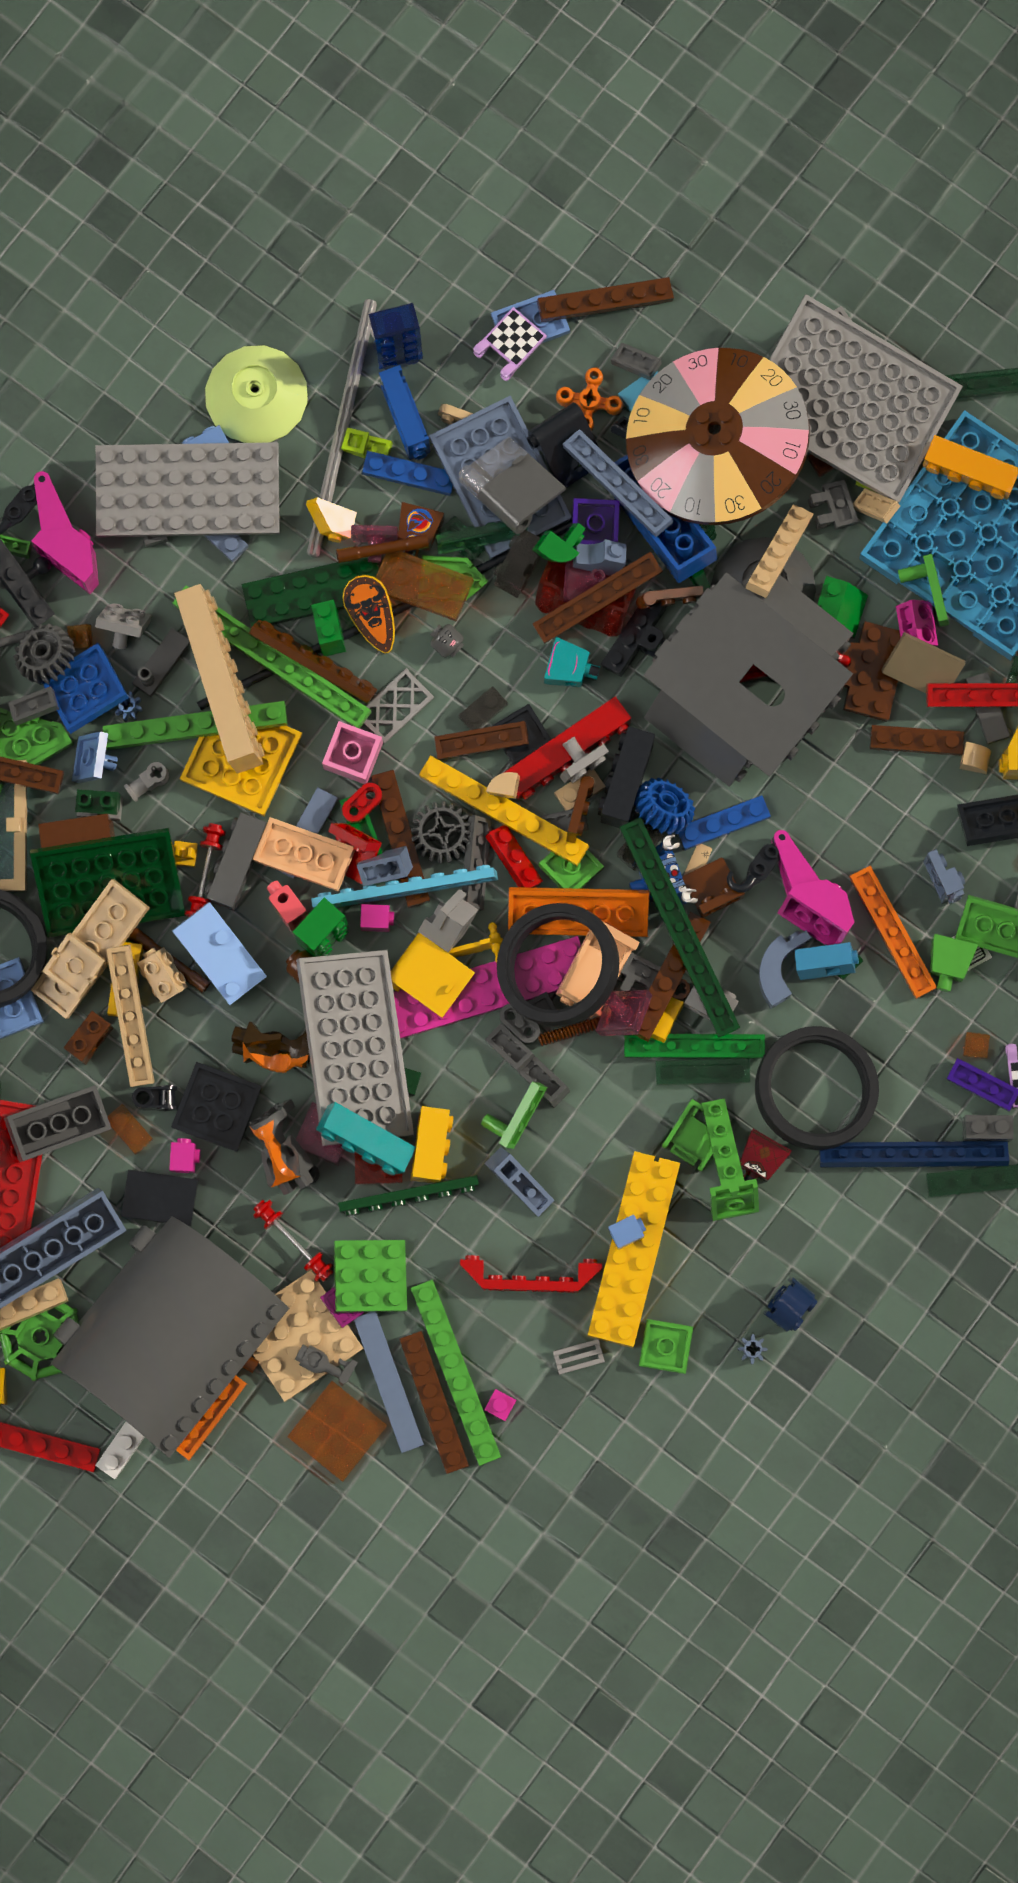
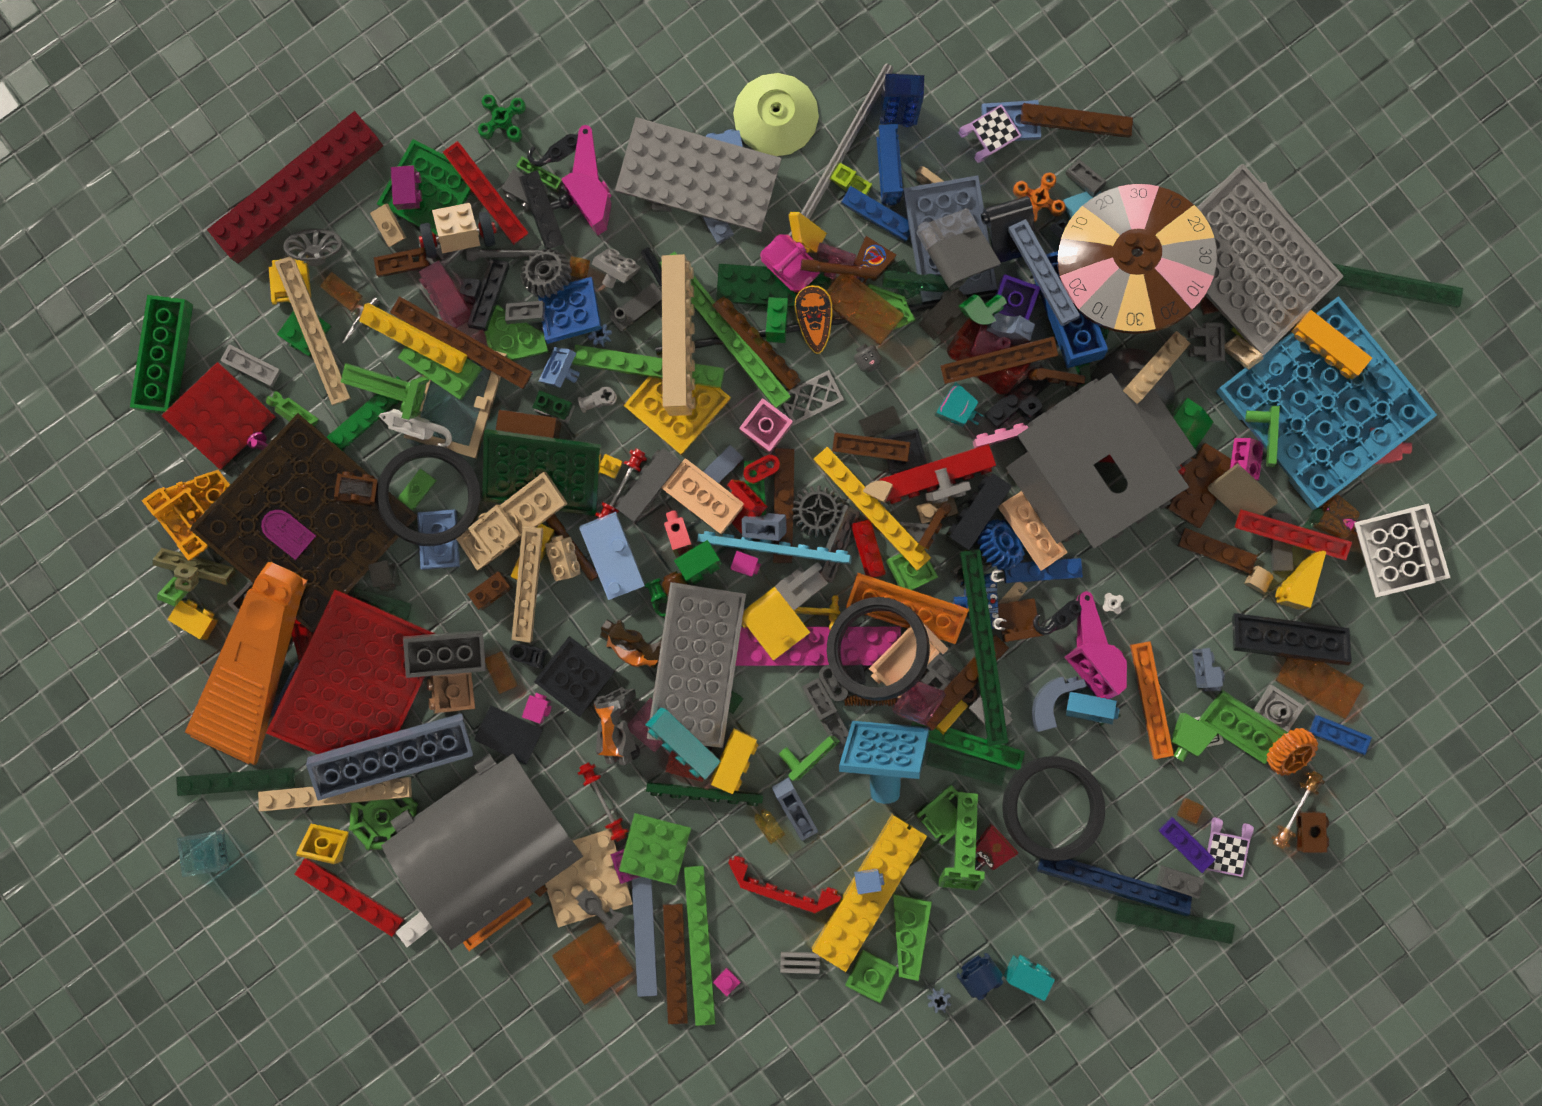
camera: 15 degrees right, 5 degrees up
none -> medium nougat plate [427,672,475,714]
none -> black axle [641,247,662,289]
none -> green connector [645,578,668,617]
none -> clear yellow piece [754,809,785,845]
none -> dark pink shield [760,234,820,293]
none -> dark azure piece [839,721,929,804]
none -> bright green wing [893,894,932,981]
none -> bright pink plate [973,423,1028,448]
none -> light nougat plate [998,491,1068,571]
none -> teal brick [1003,955,1055,1001]
none -> white plate [1103,593,1124,614]

